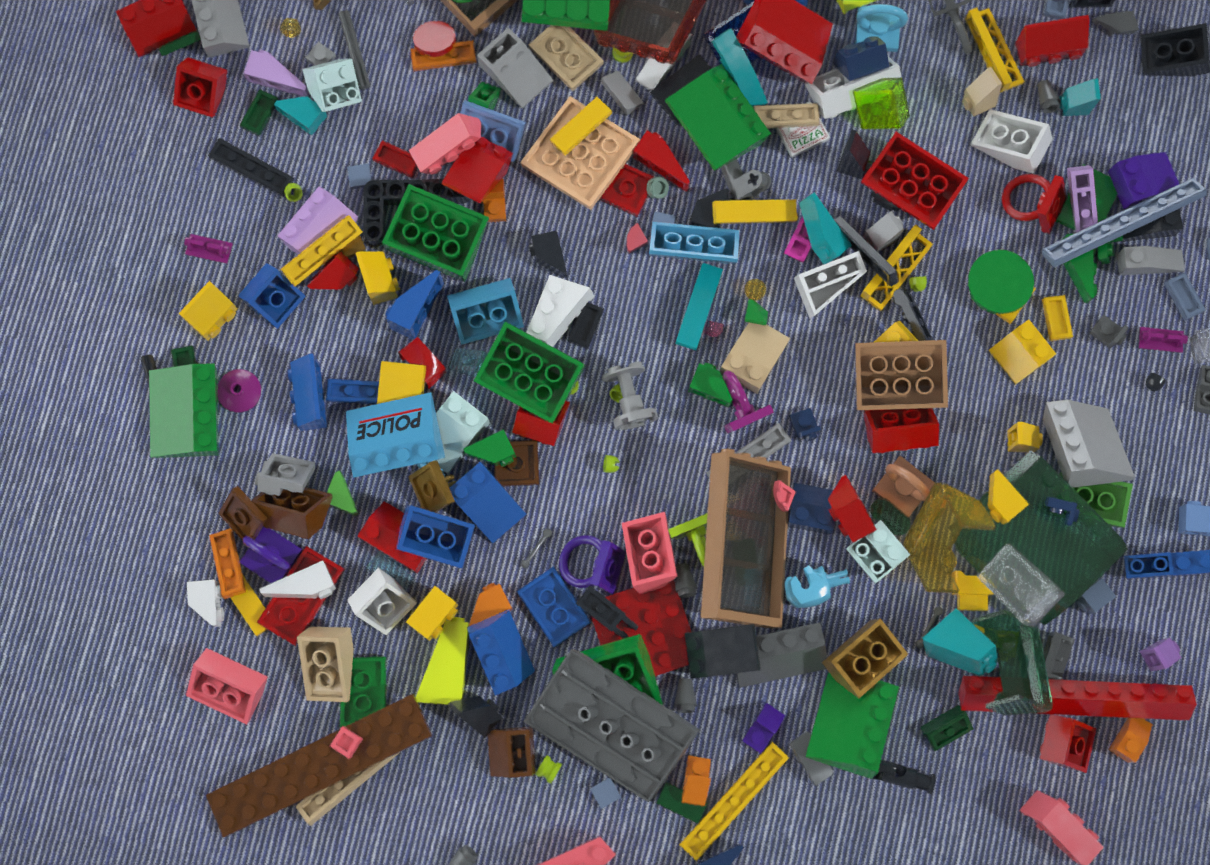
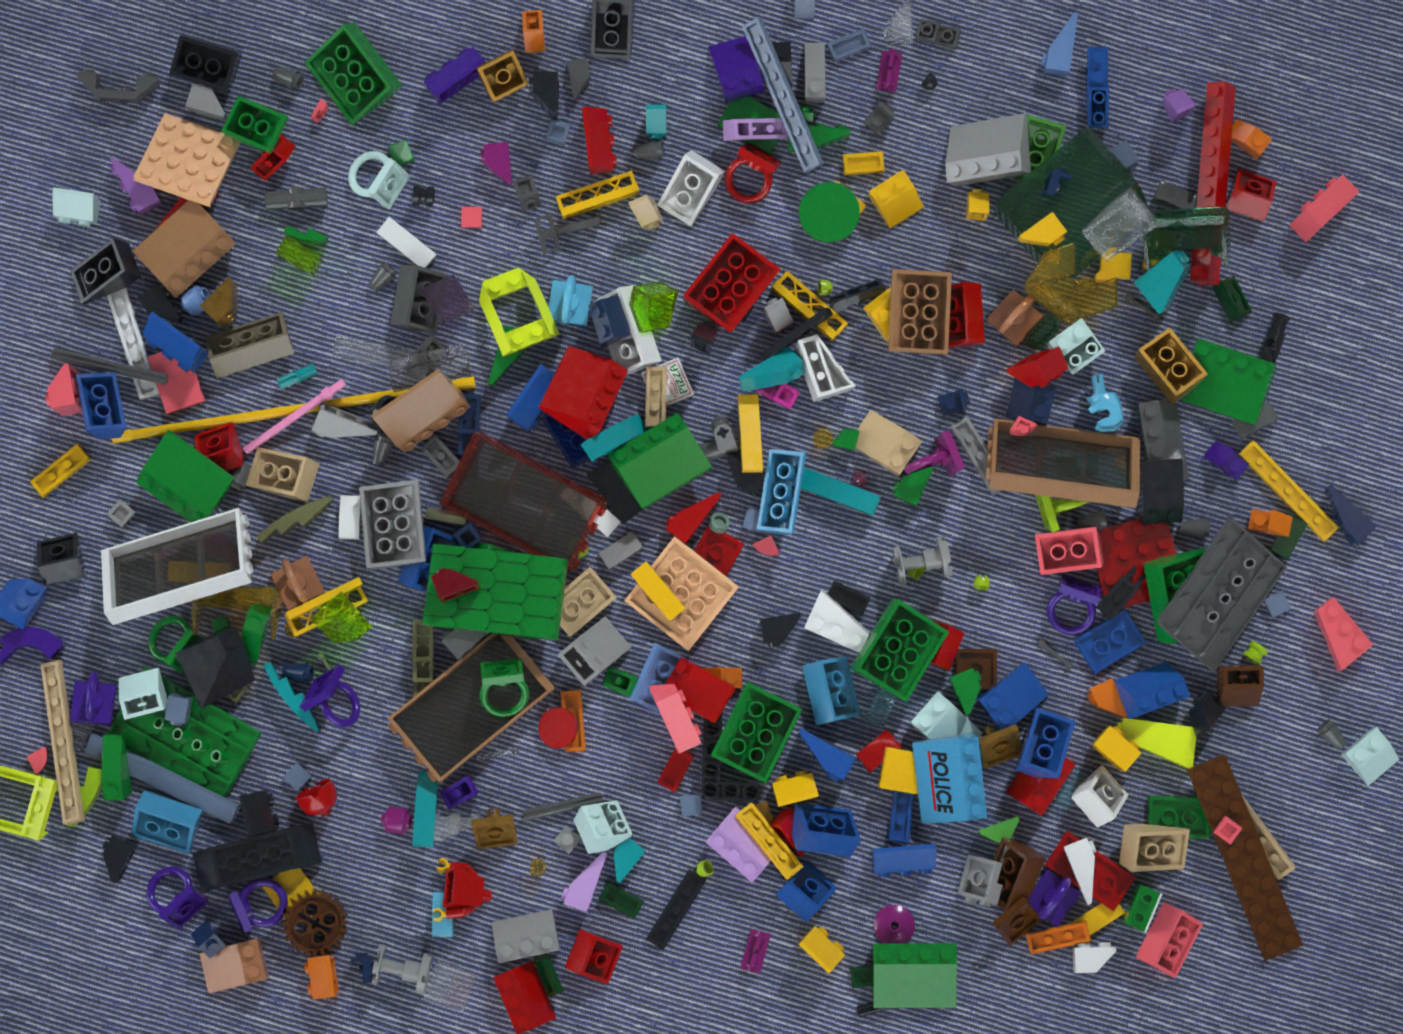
camera: 85 degrees left, 5 degrees up
none -> blue slope [791,803,861,857]
none -> green piece [1120,884,1162,932]

